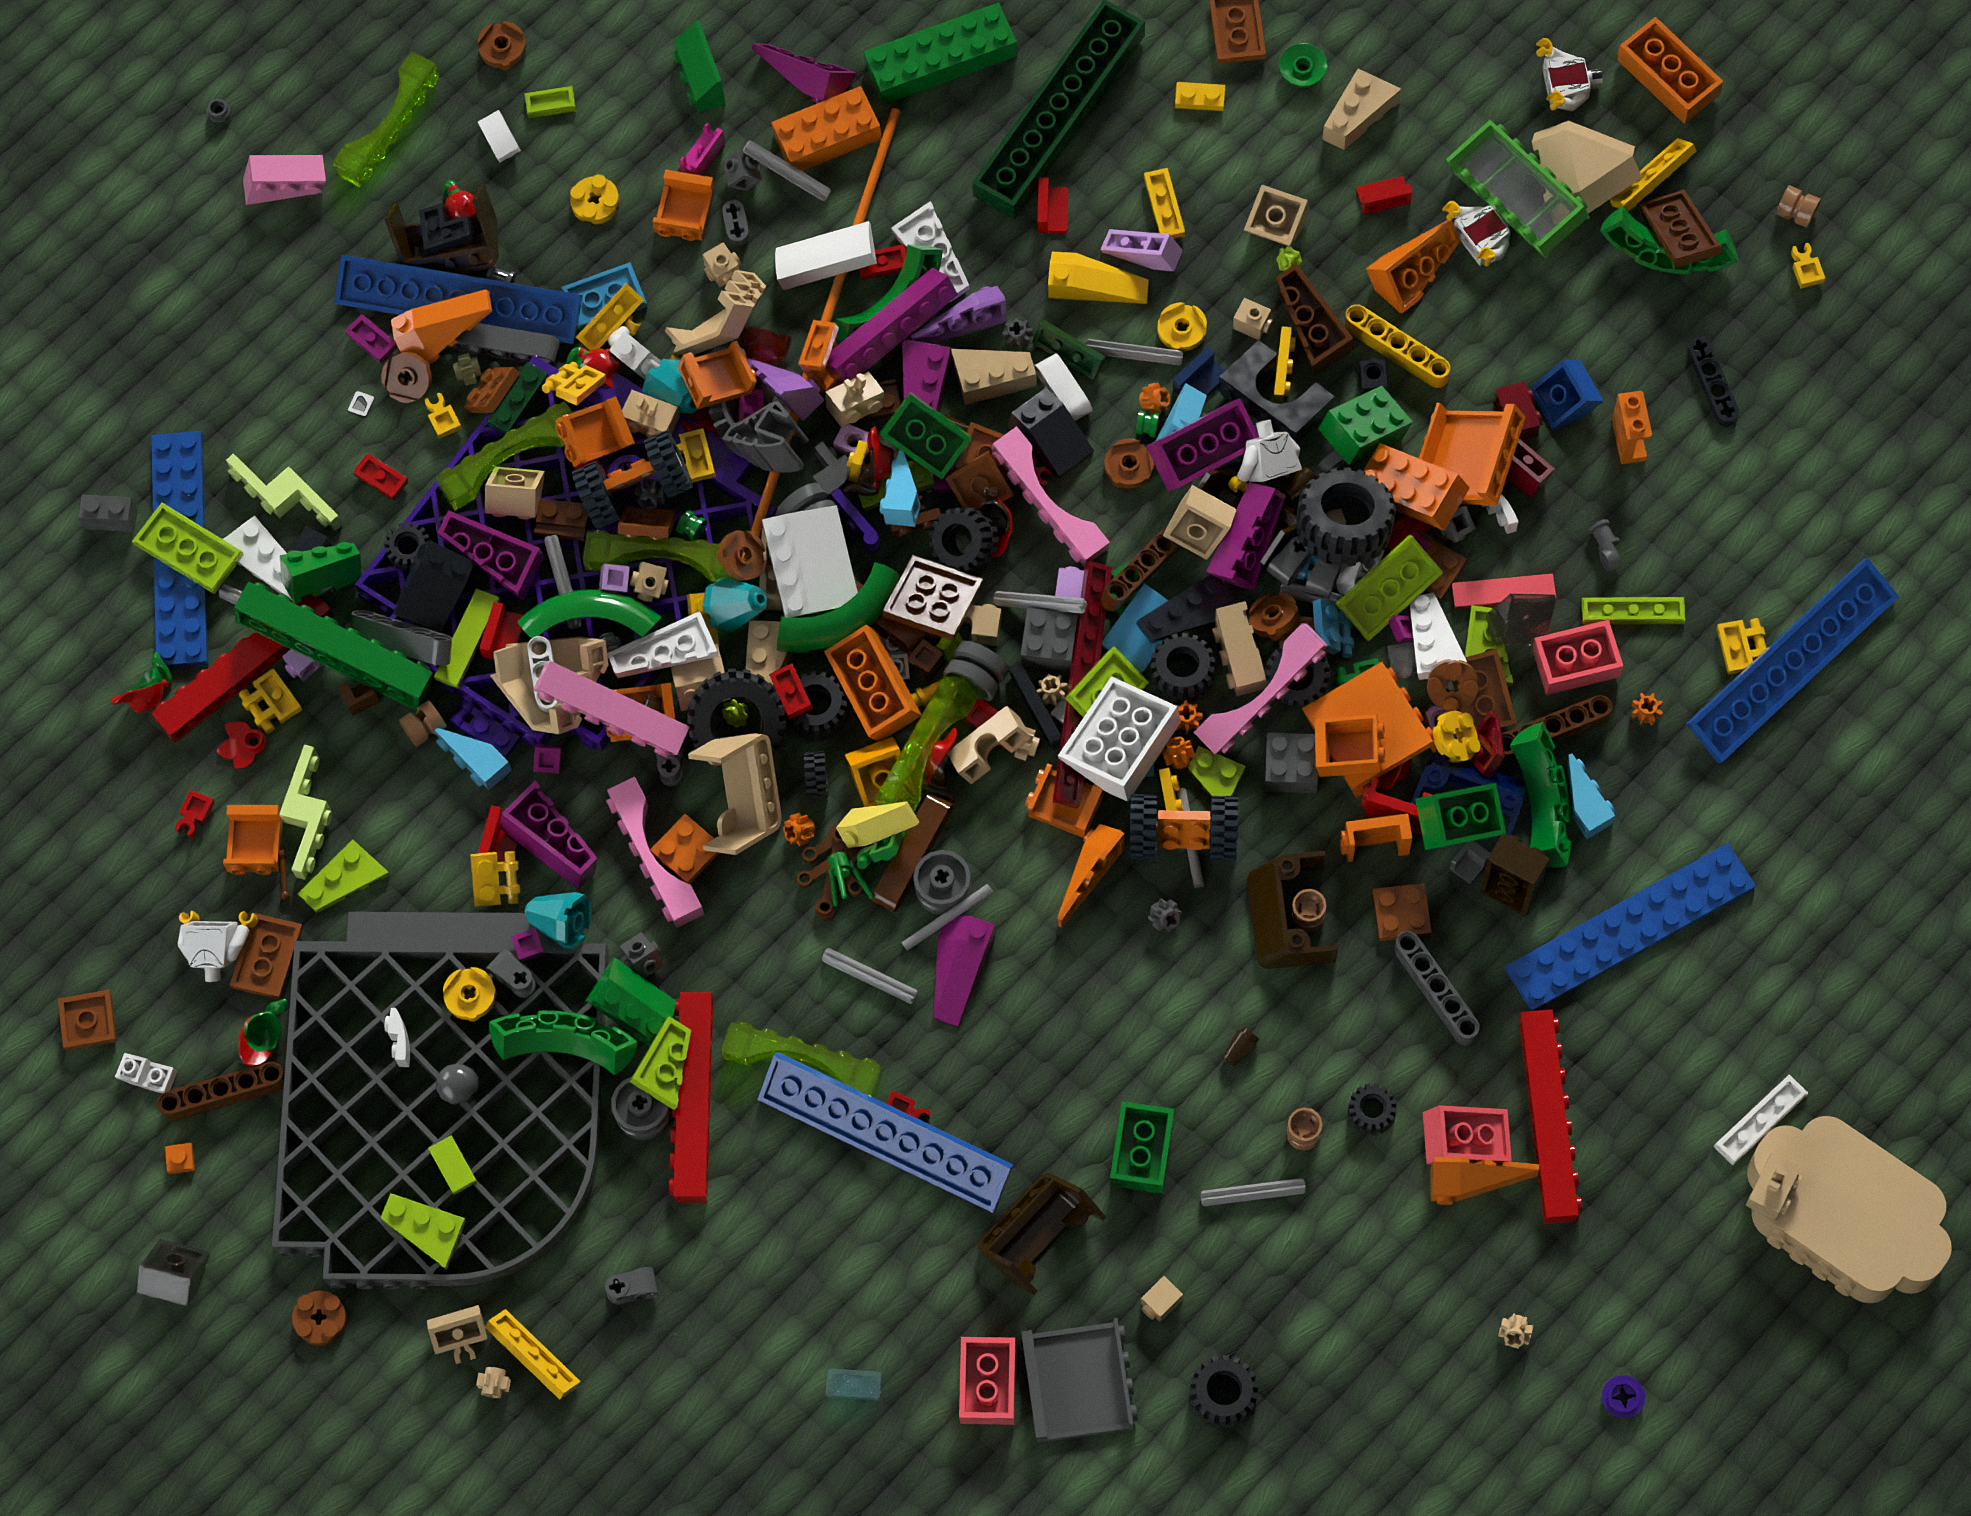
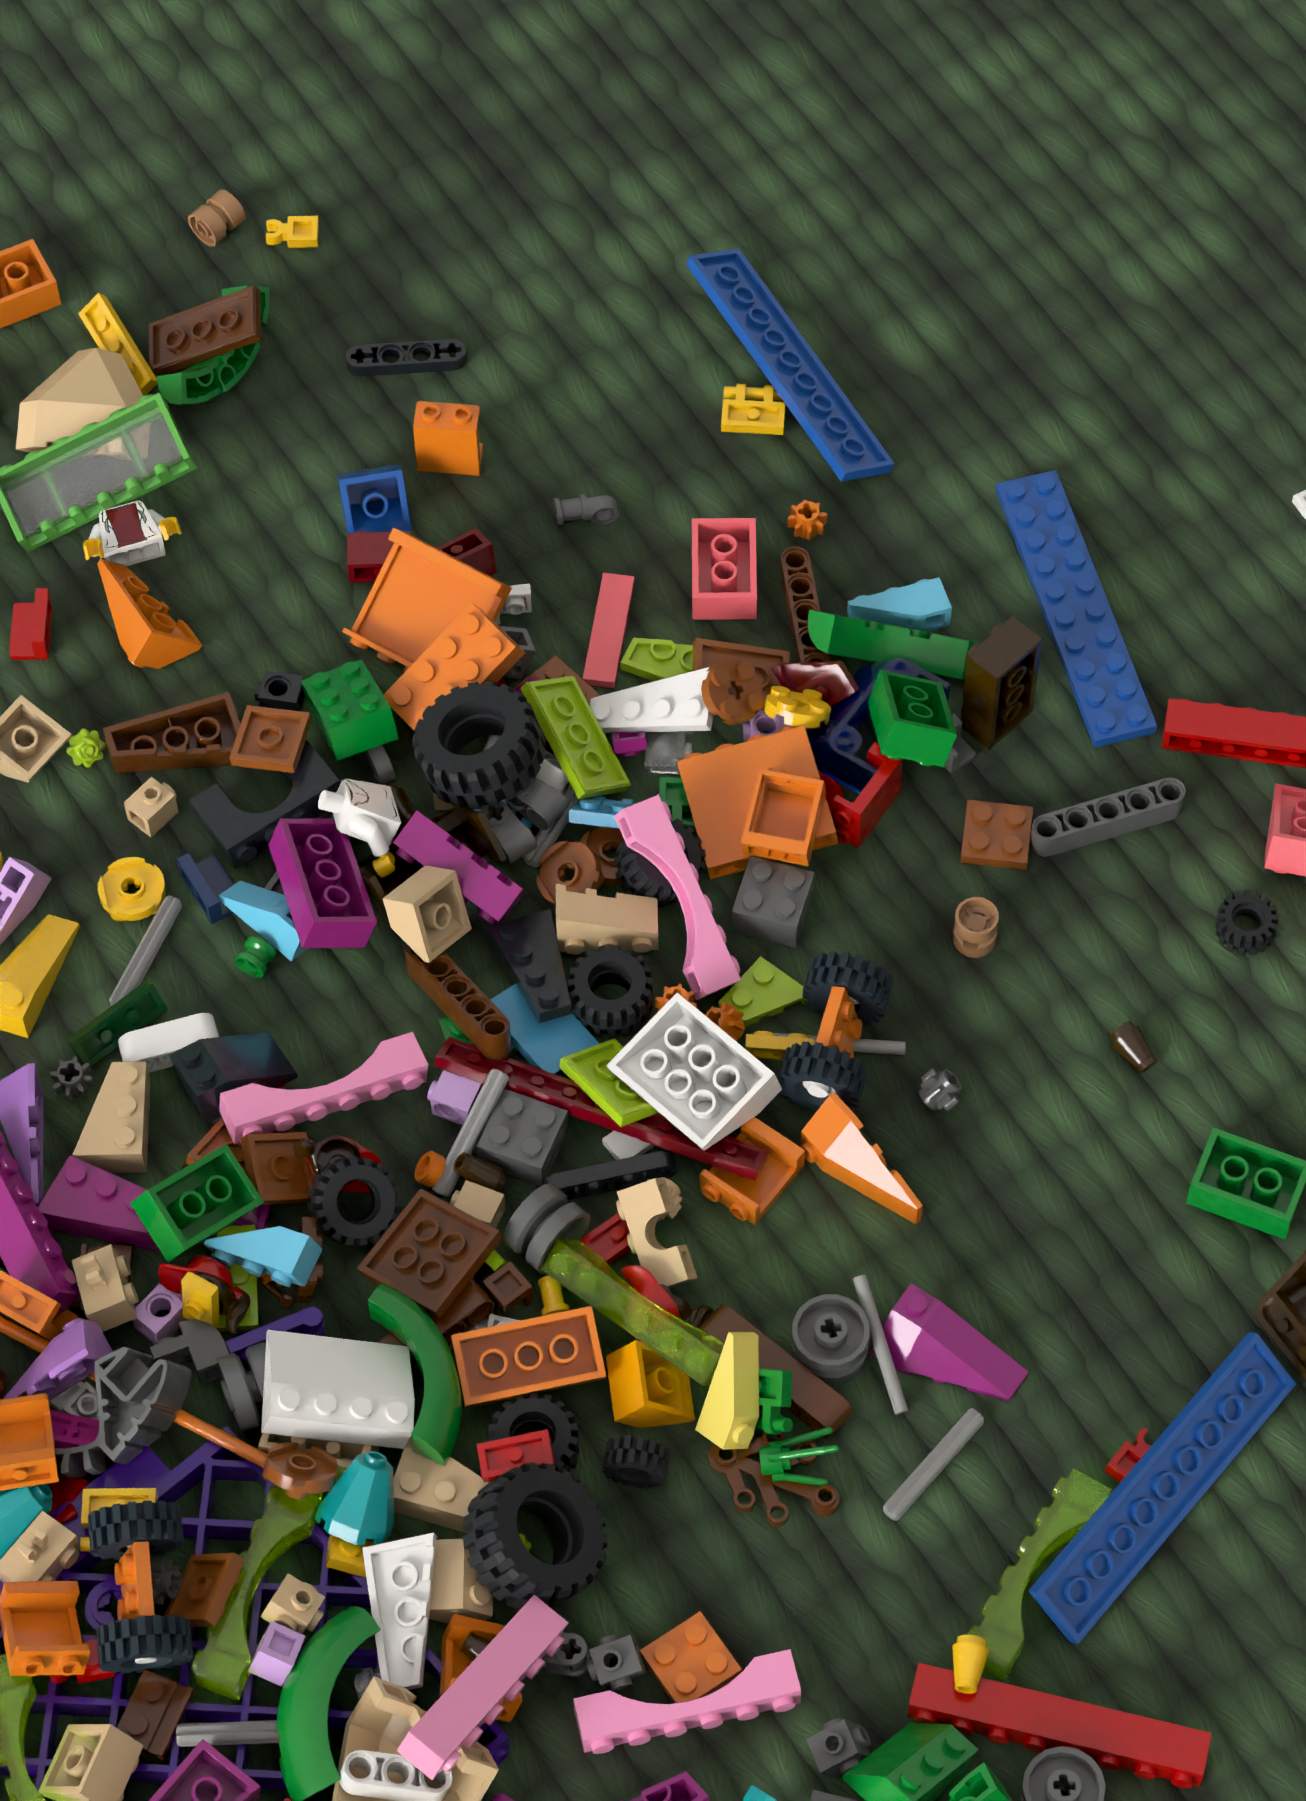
camera: 80 degrees left, 10 degrees down
lime wing [630,1016,691,1110] -> none
green wheel [676,510,707,542] -> none
tan windscreen [688,733,782,855] -> none
orange gear [783,813,815,846] -> none
tan gear [1036,674,1068,707] -> none
dark orange plate [1104,439,1155,489] -> none
orange gear [1139,383,1170,415] -> none
dark brown windscreen [1247,851,1338,969] -> none
yellow plate [1273,327,1296,404] -> none
medium nougat wheel [1286,1108,1322,1151] -> none
orange panel [1340,814,1412,862] -> none
yellow beam [1345,305,1450,388] -> none
clear smoke slope [1486,594,1556,646] -> none
lime tile [1581,597,1685,625] -> none
none -> dark orange plate [229,705,312,773]
none -> orange tile [415,1151,446,1187]
none -> dark brown cone [453,1152,506,1192]
none -> dark grey brick [586,1634,647,1692]
none -> yellow cone [952,1635,989,1694]

